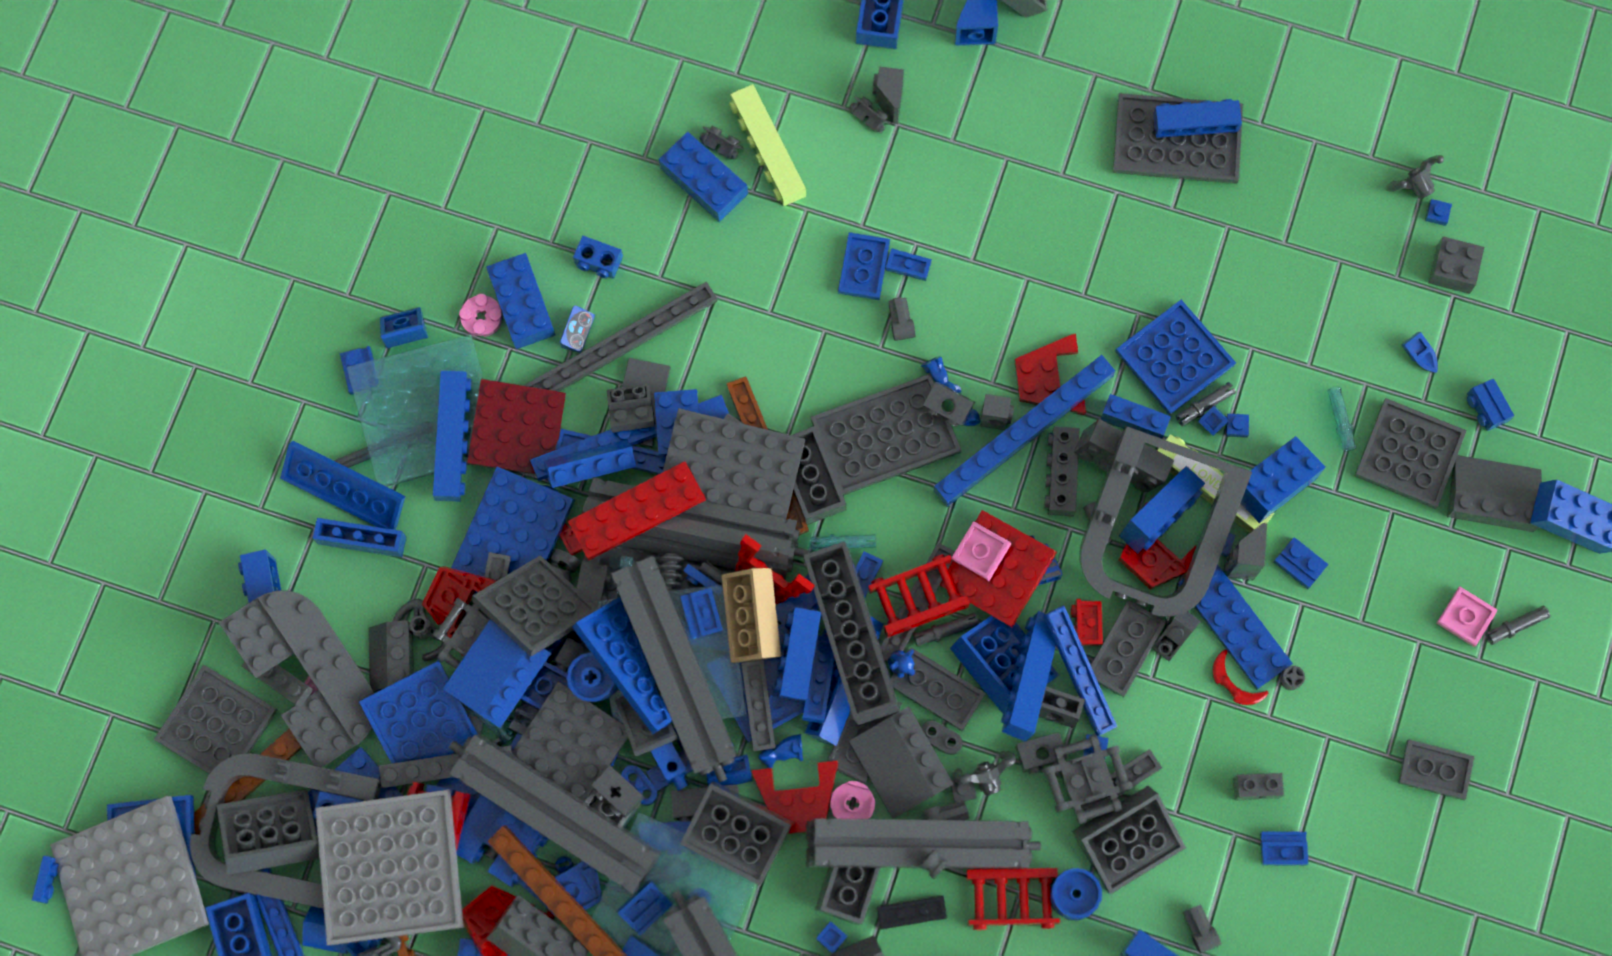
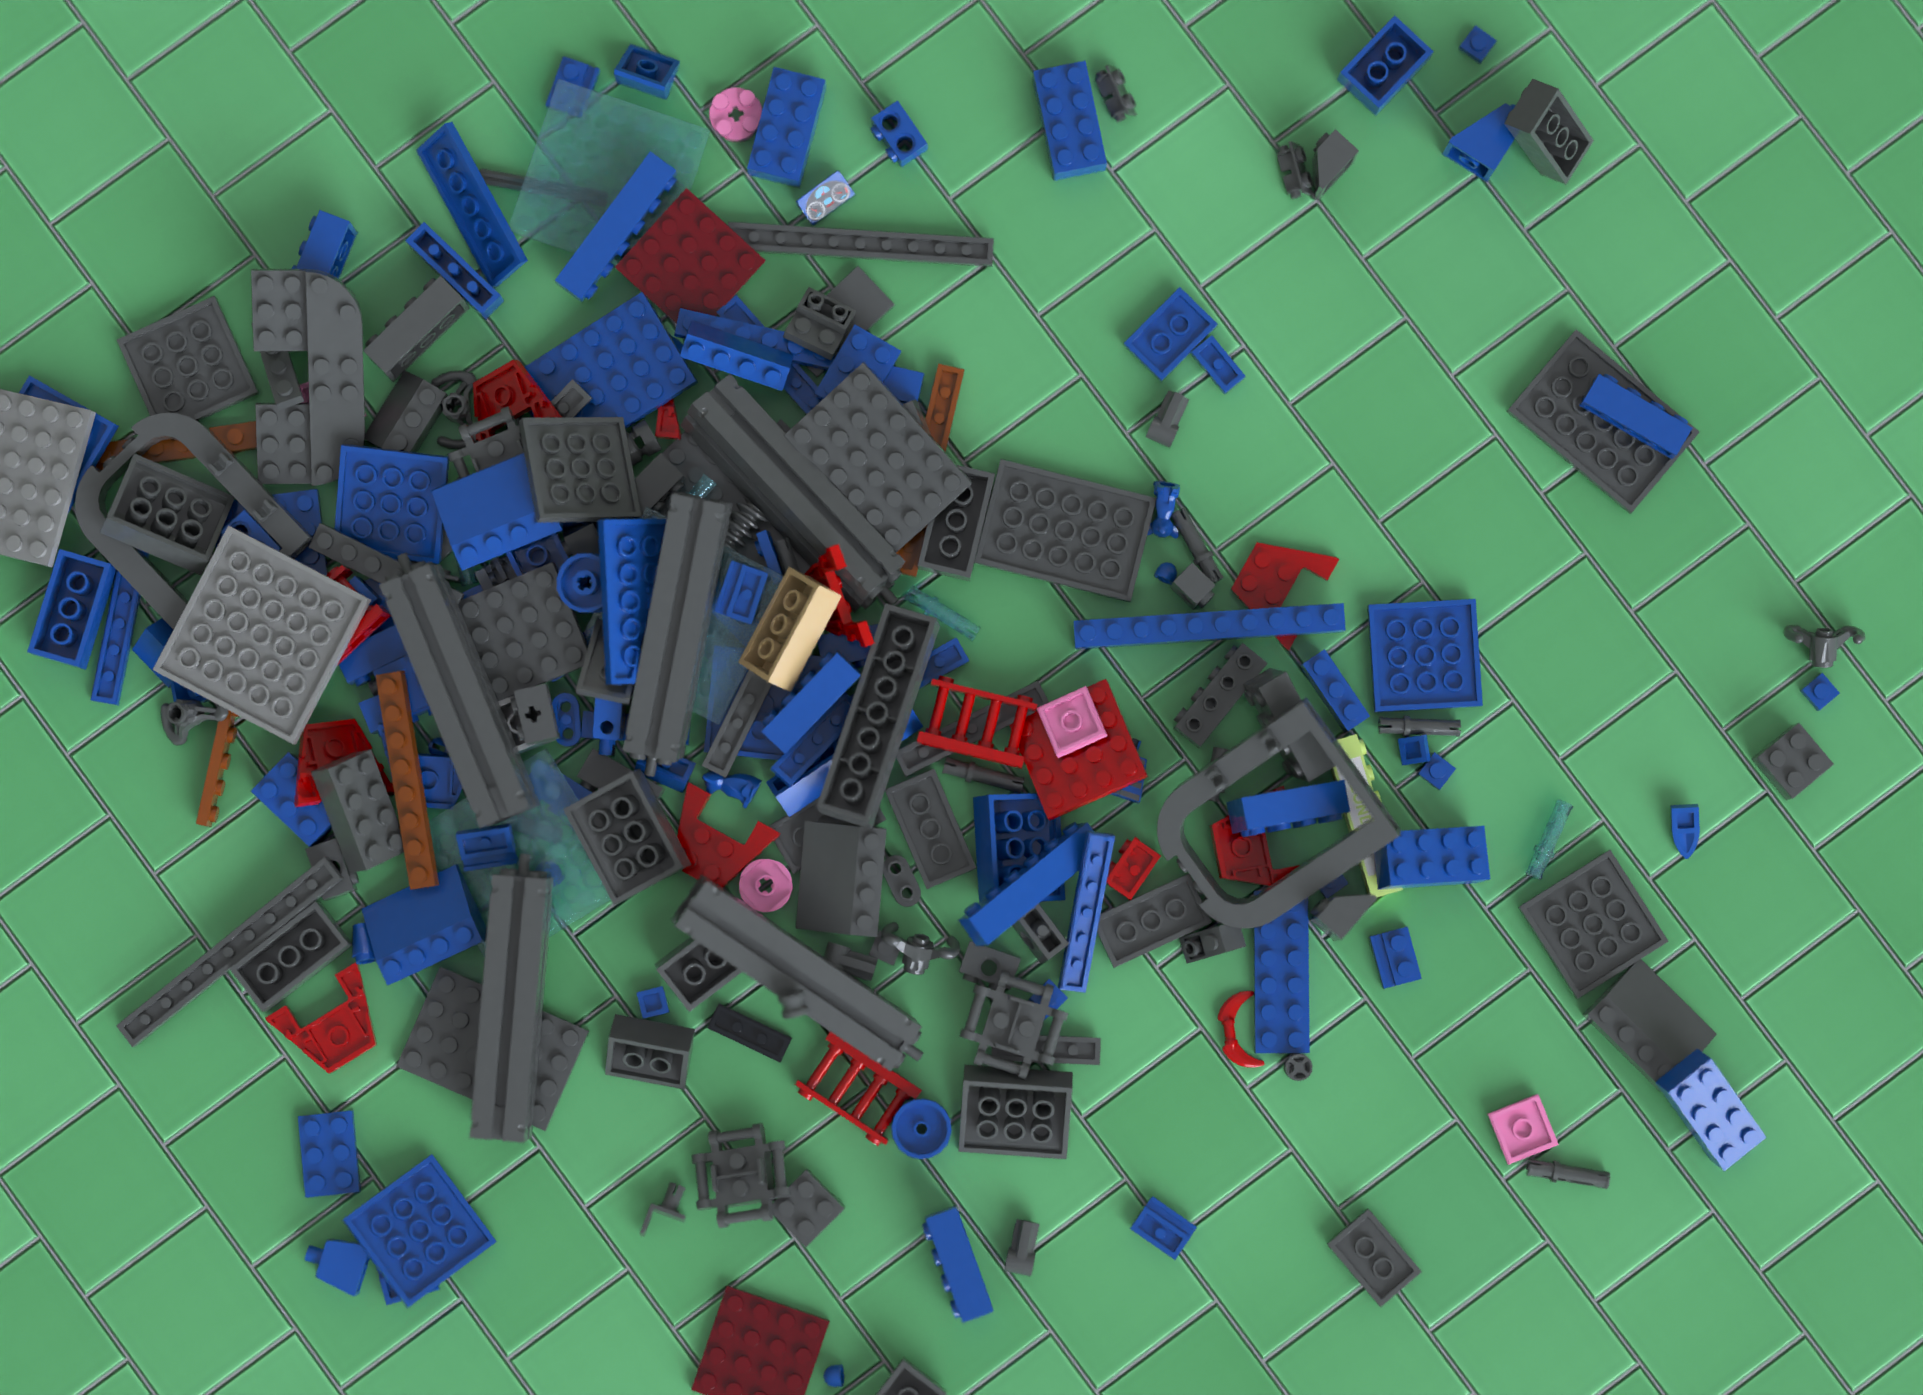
camera: 30 degrees right, 10 degrees up
red plate [568,461,706,561] -> none
yellowish green brick [729,84,806,206] -> none
blue animal [888,649,915,678] -> none
dark grey brick [924,382,975,427] -> none
dark grey brick [1233,773,1284,800] -> none
blue brick [1467,379,1514,431] -> none
none -> dark grey brick [363,276,469,382]
none -> dark grey pin [1171,508,1224,583]

